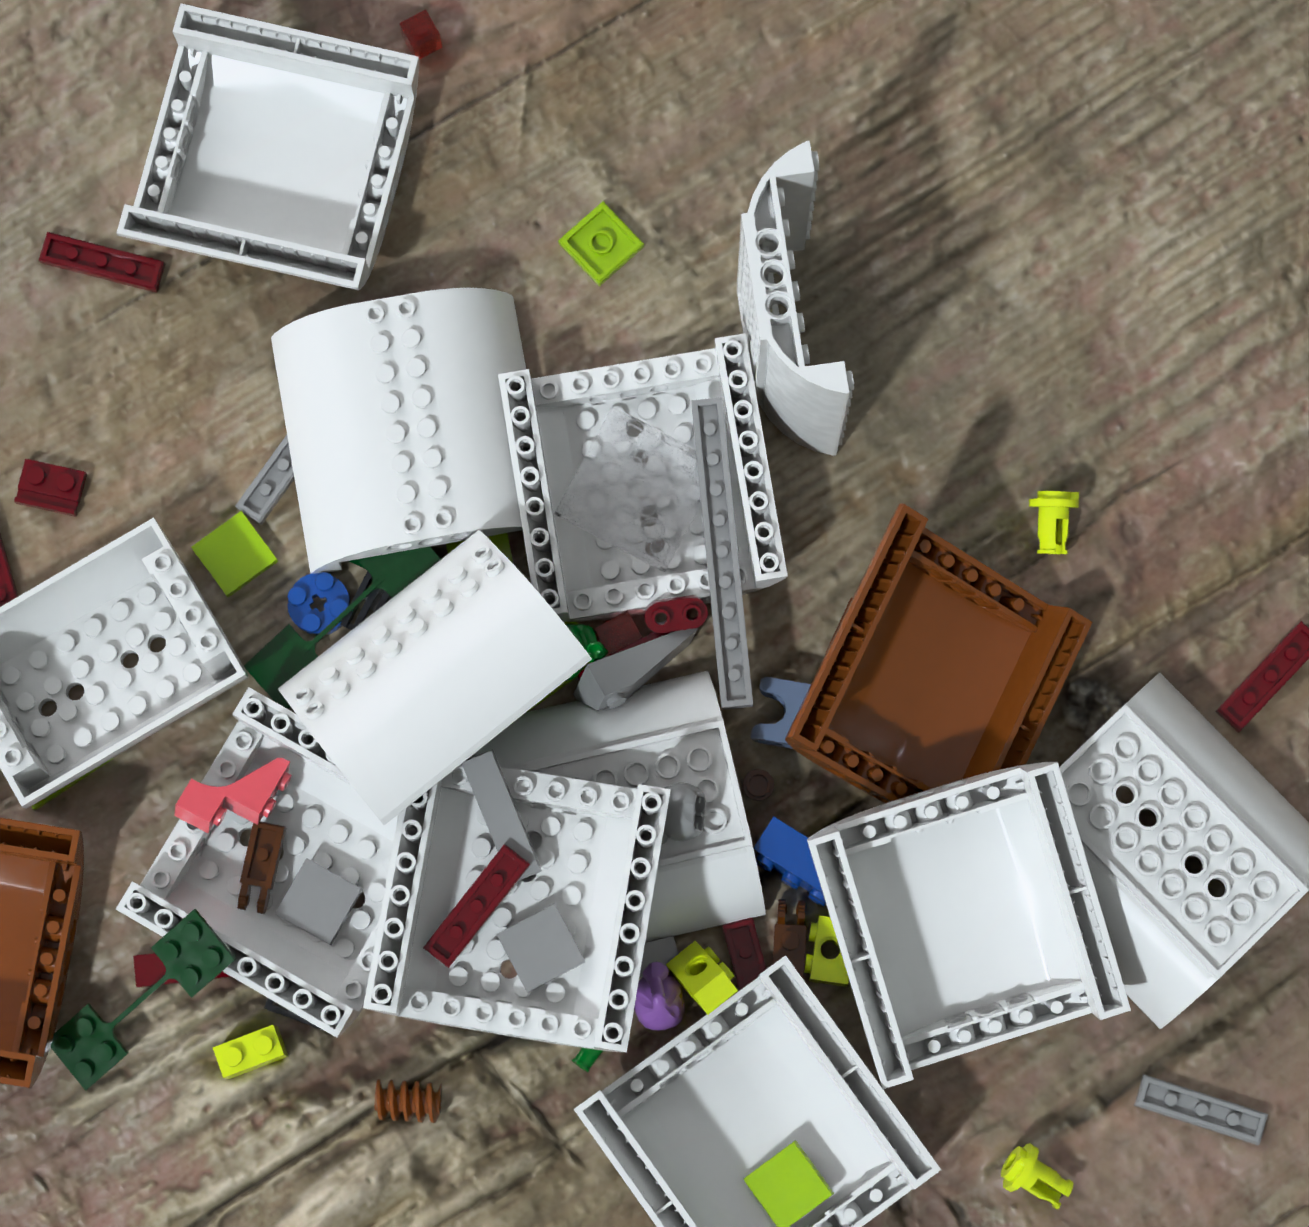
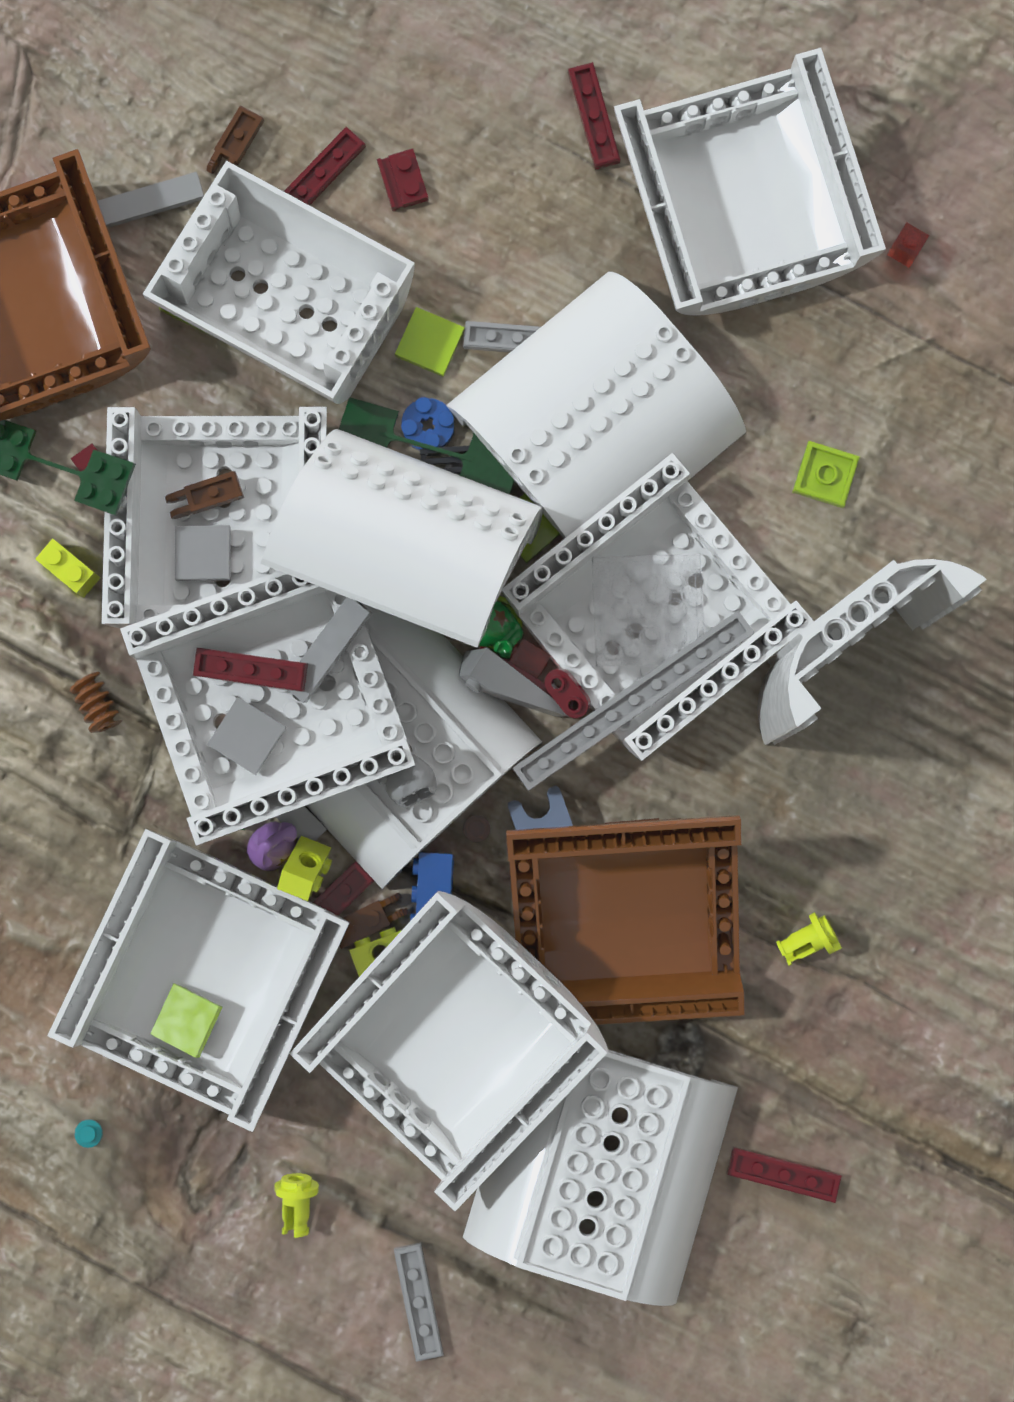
camera: 60 degrees right, 5 degrees up
coral arch [174,758,292,833] -> none

